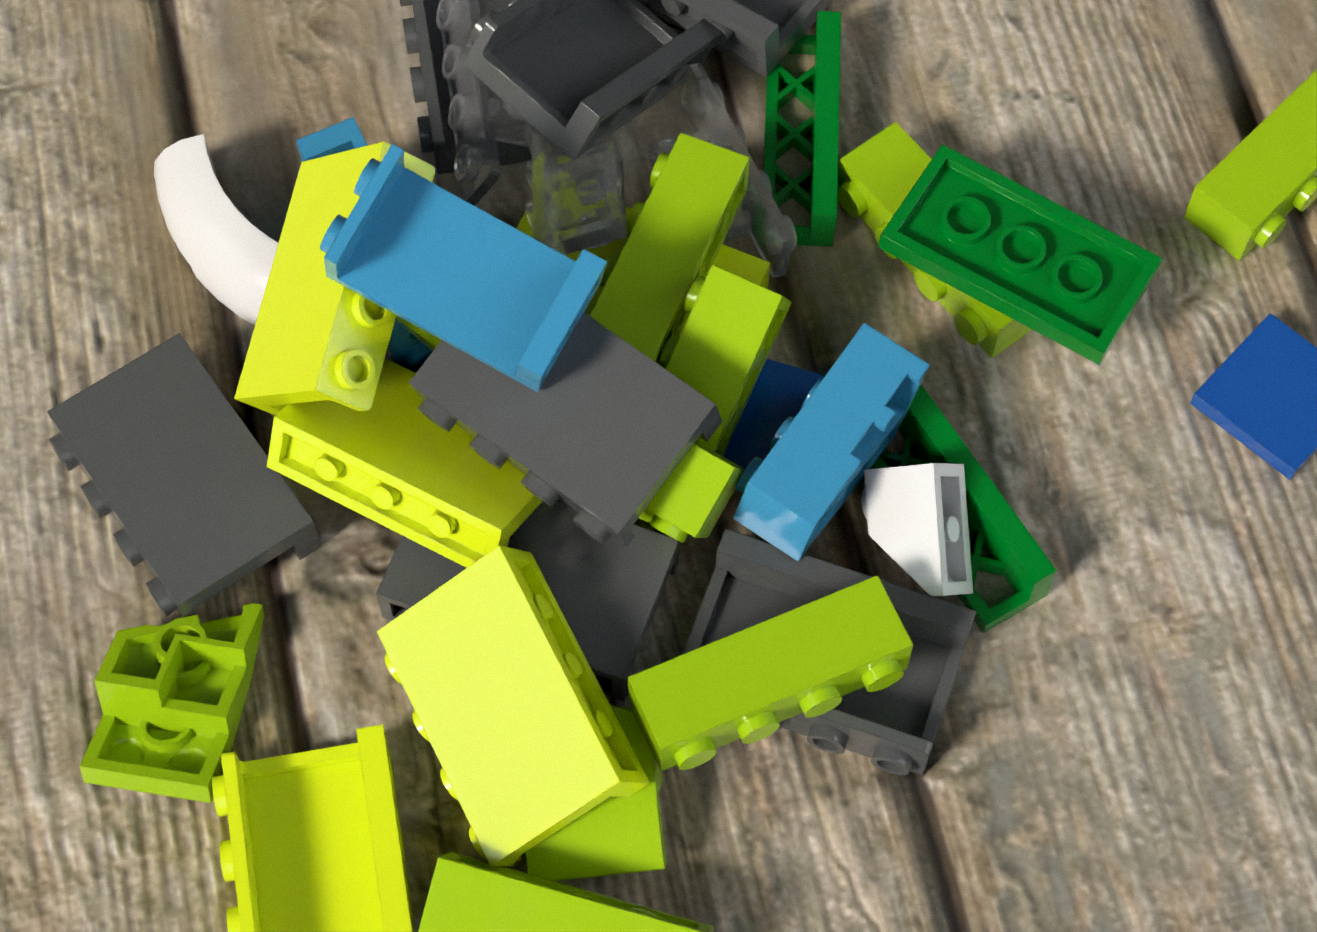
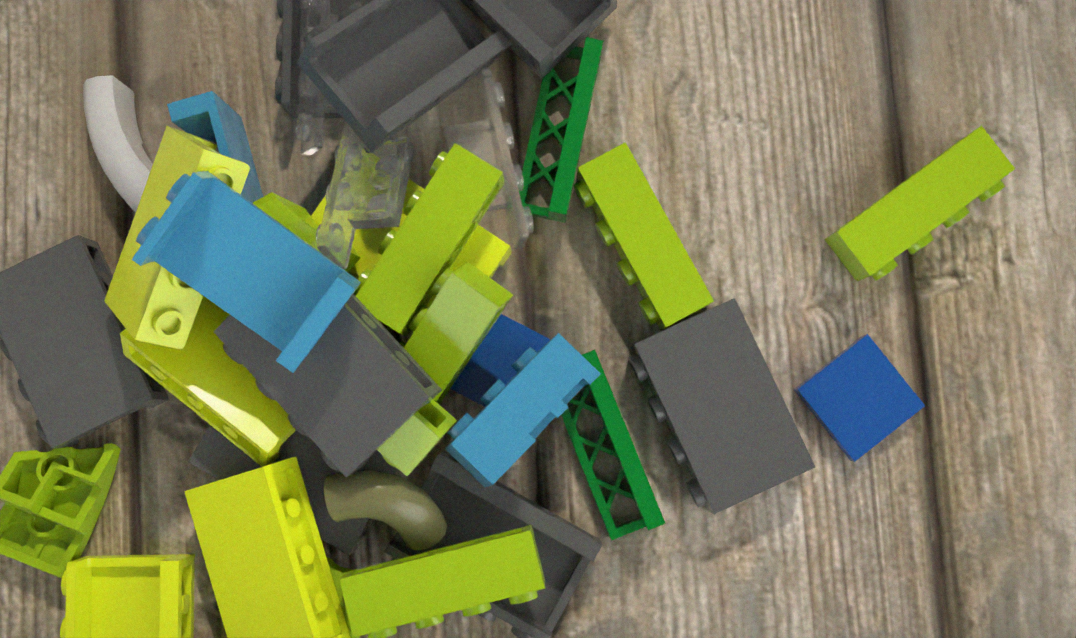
camera: 15 degrees right, 20 degrees up
white slope [861,463,973,596] -> none
green plate [878,144,1163,365] -> none
none -> olive cylinder [324,469,447,550]
none -> dark grey panel [628,298,815,514]

